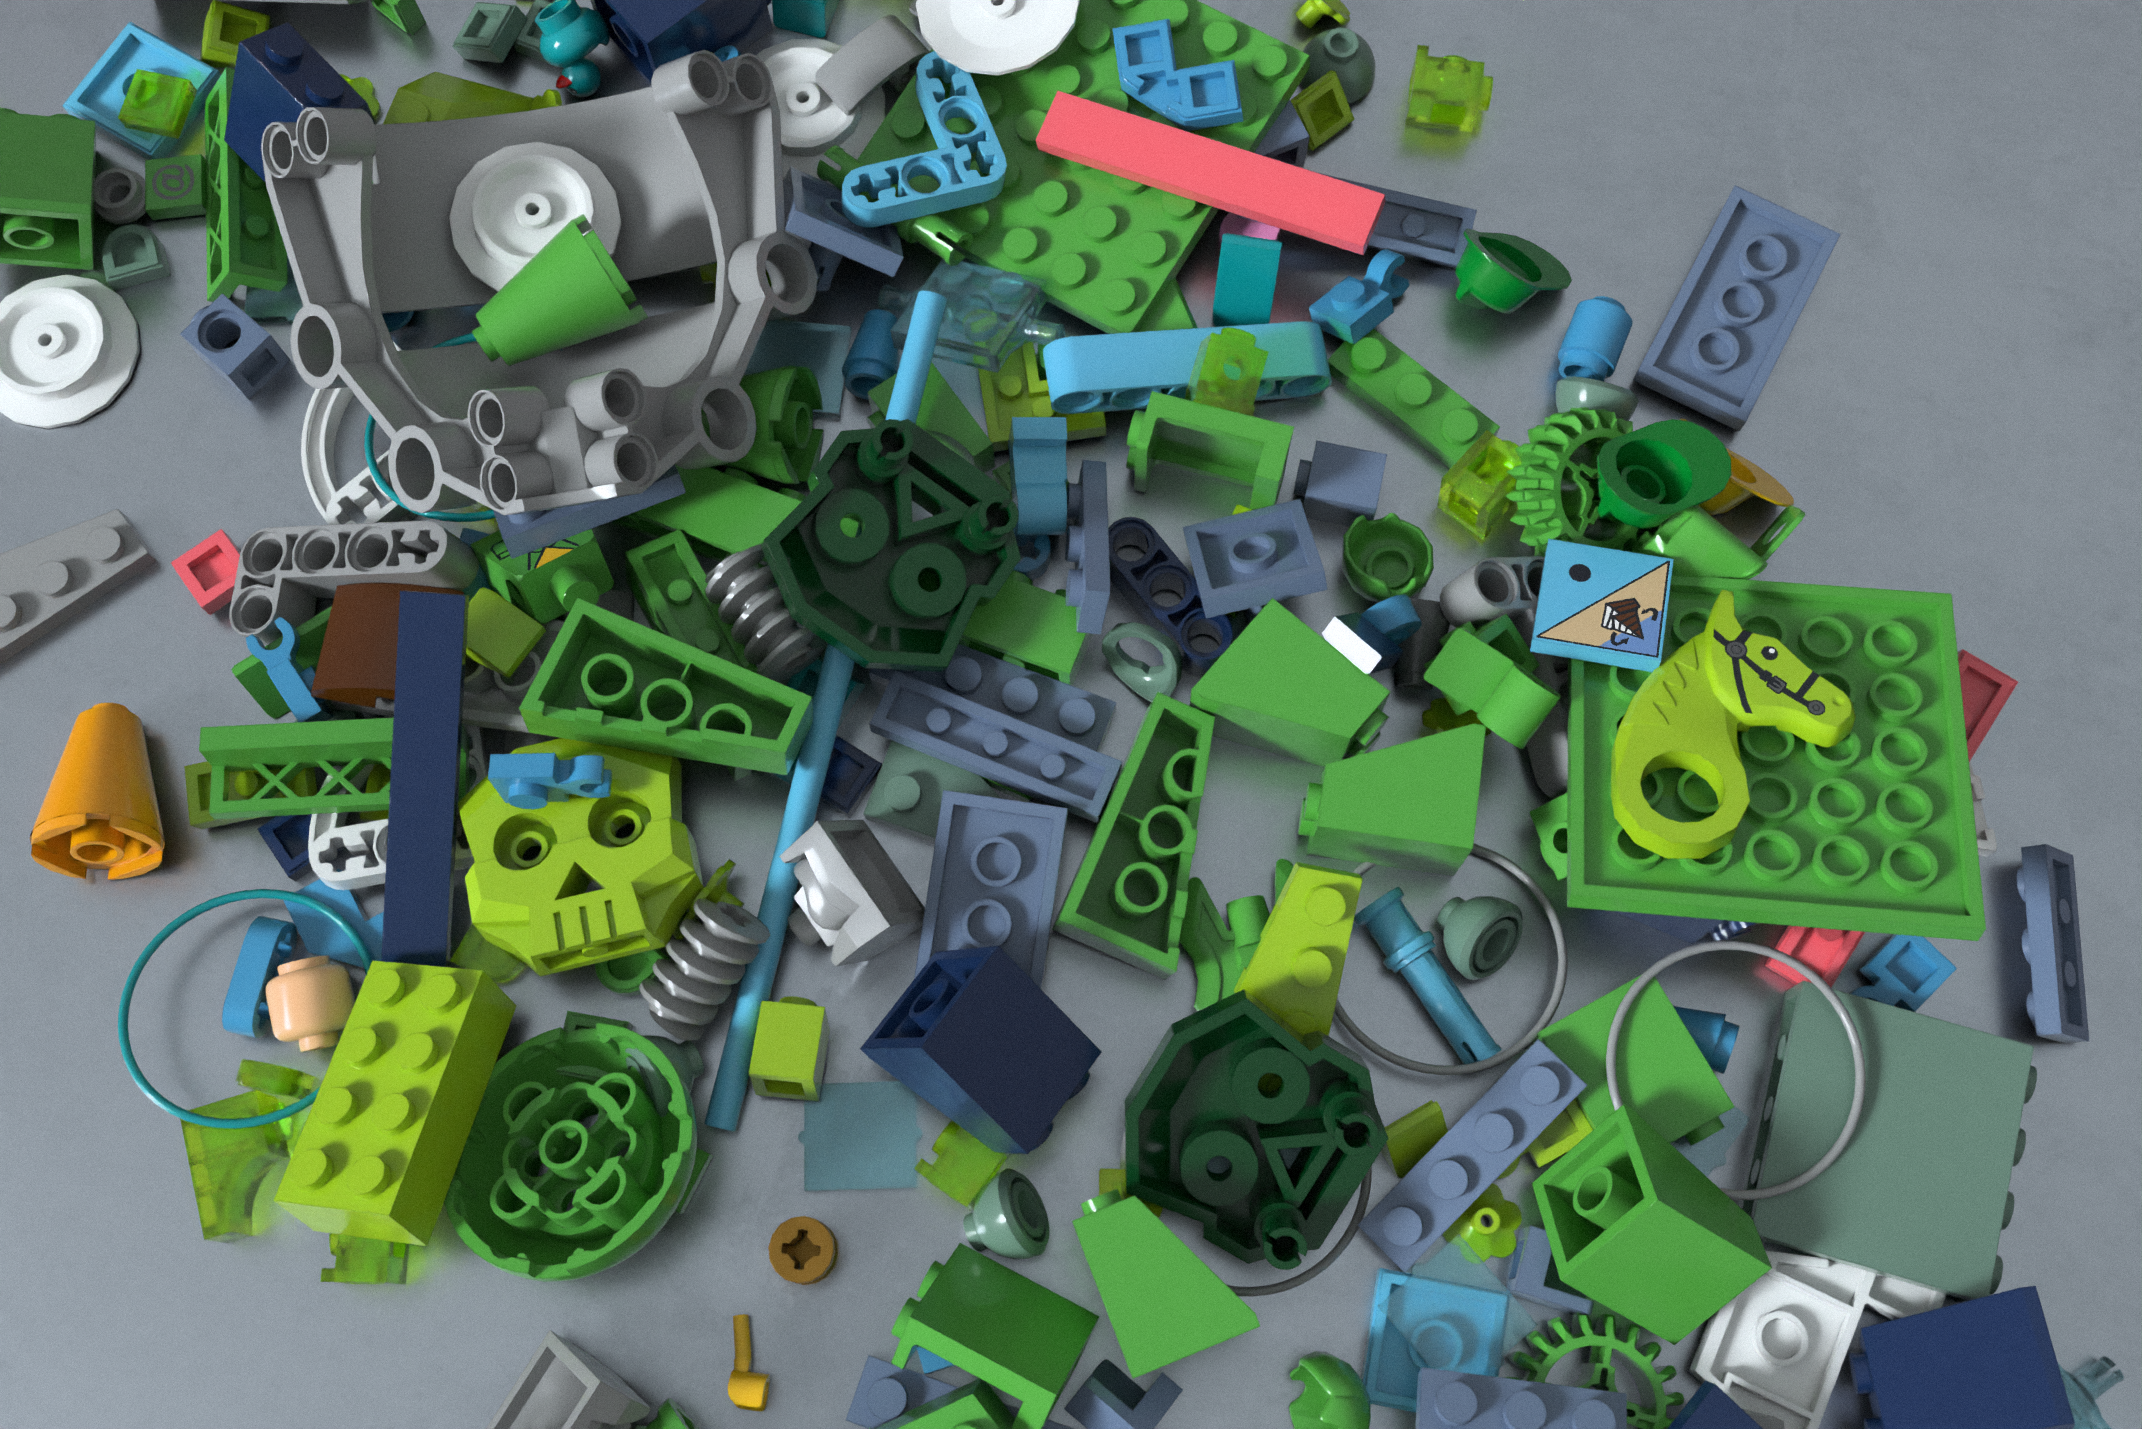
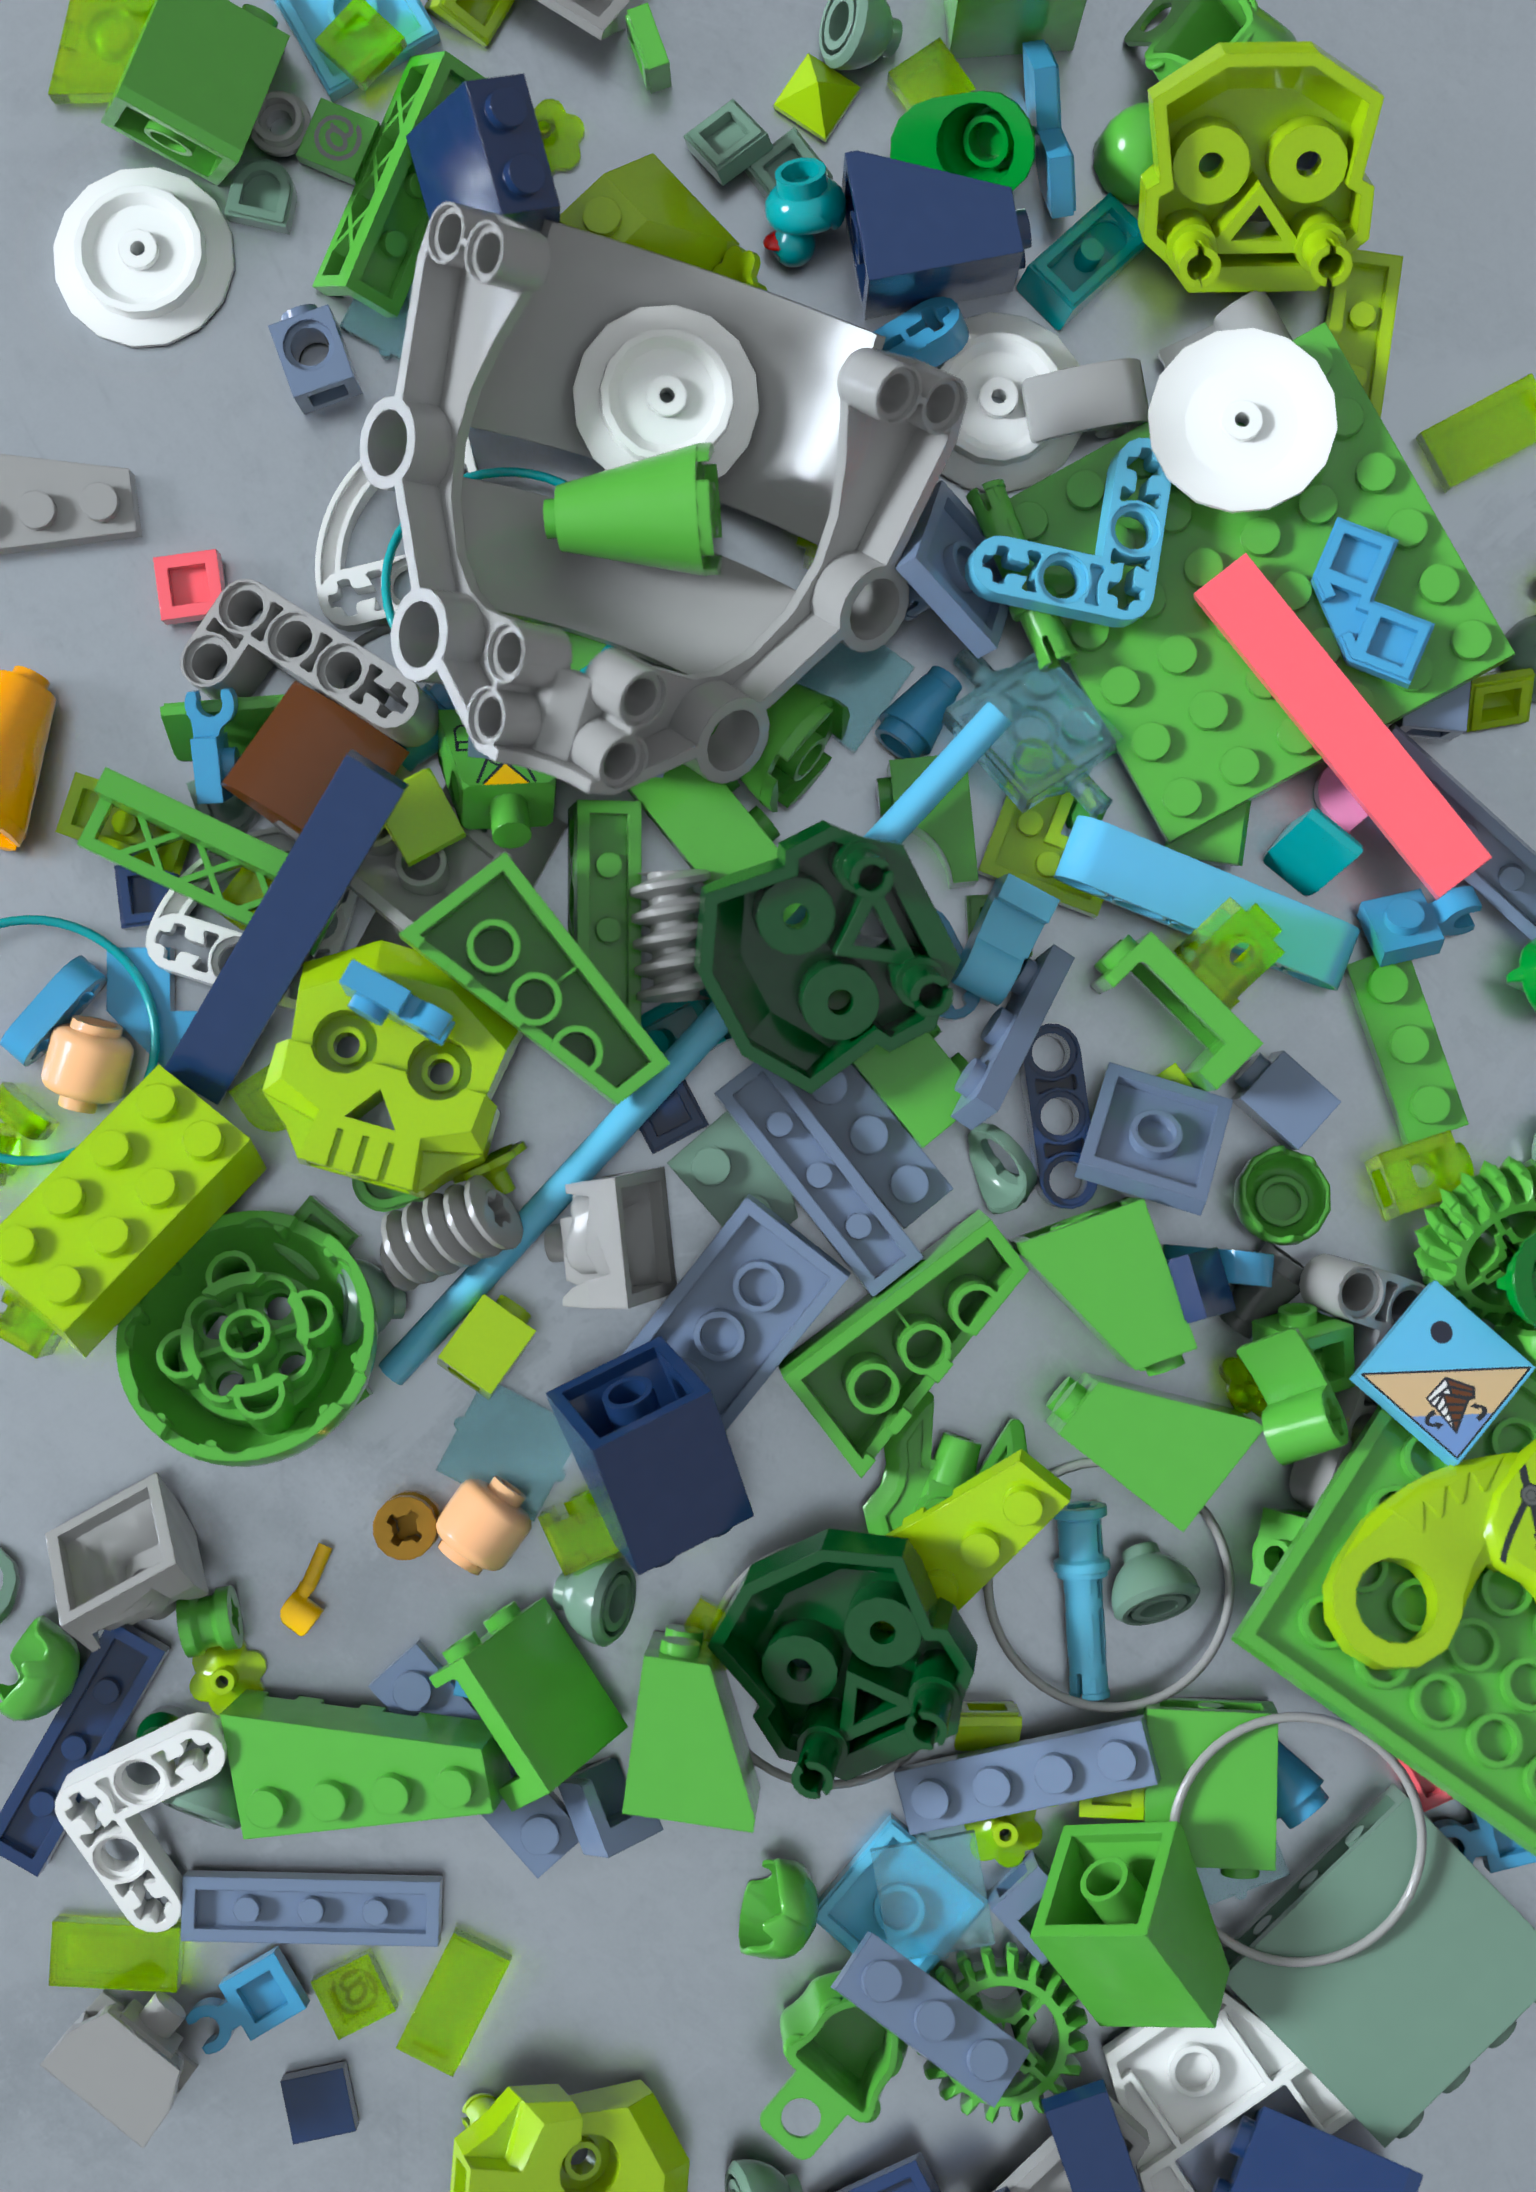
camera: 25 degrees right, 15 degrees up
none -> light nougat head [436,1475,532,1575]

